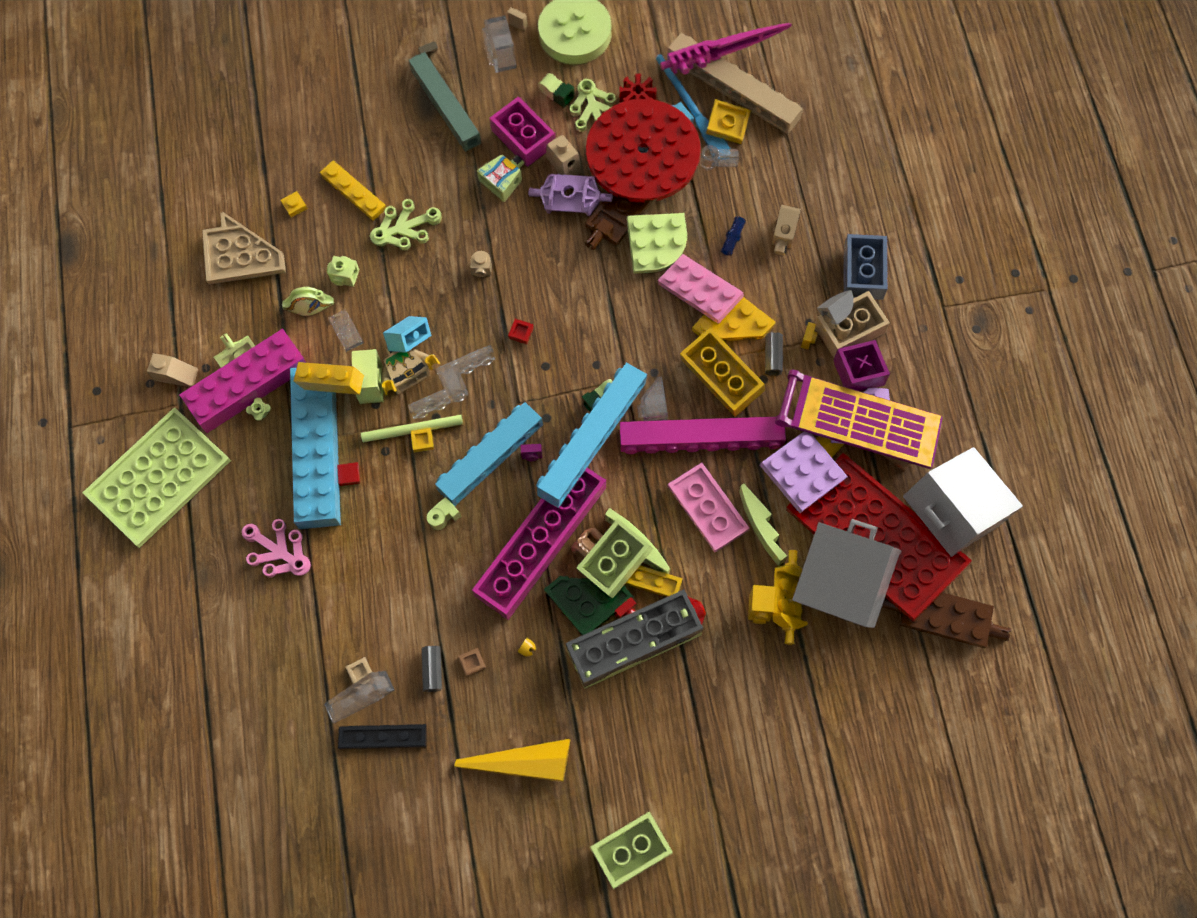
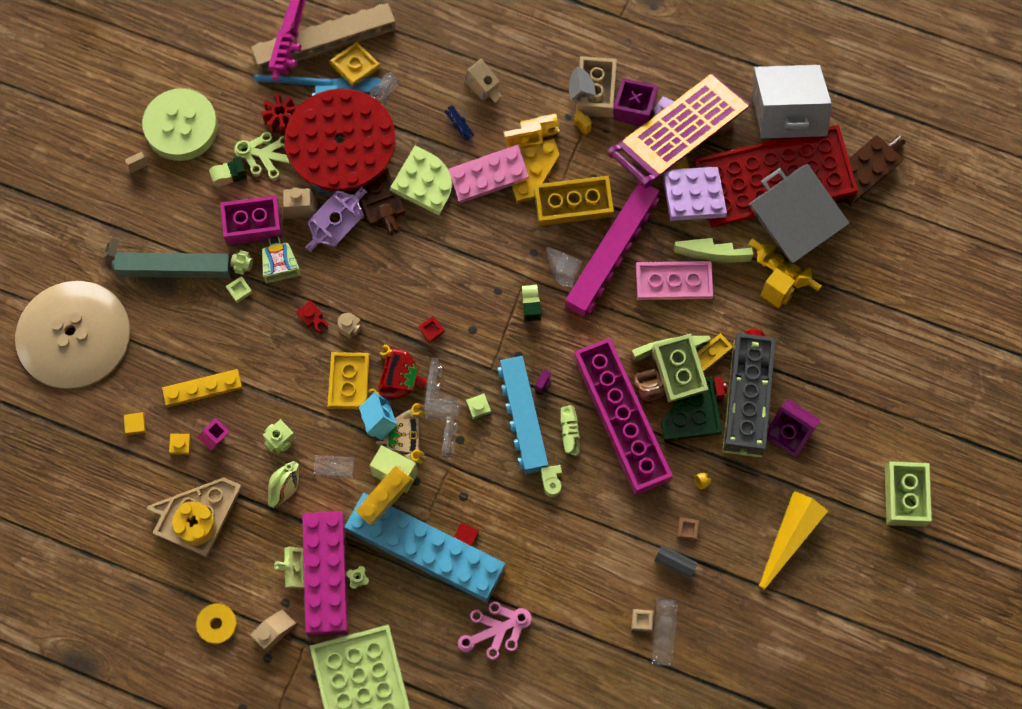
camera: 60 degrees left, 0 degrees up
black tile [338,724,427,749] -> none
yellowish green piece [361,415,463,443] -> none
yellowish green plant [370,199,442,251] -> none
yellow plate [411,428,434,453] -> none
clear brick [482,16,517,73] -> none
medium azure brick [536,362,647,508] -> none
dark grey axle [765,332,783,376] -> none
sand blue brick [844,234,887,300] -> none
none -> tan dish [15,281,131,390]
none -> yellow tile [124,412,146,435]
none -> yellow brick [172,502,217,546]
none -> yellow tile [196,603,237,645]
none -> dark pink brick [198,418,230,451]
none -> yellowish green plate [226,276,253,303]
none -> yellowish green gear [230,250,253,275]
none -> red plate [296,300,328,334]
none -> yellow tile [327,352,370,410]
none -> red torso [368,345,426,400]
none -> yellowish green plate [466,394,491,419]
none -> yellow plate [504,114,560,148]
none -> yellowish green hinge [561,405,580,456]
none -> magenta slope [767,399,820,458]

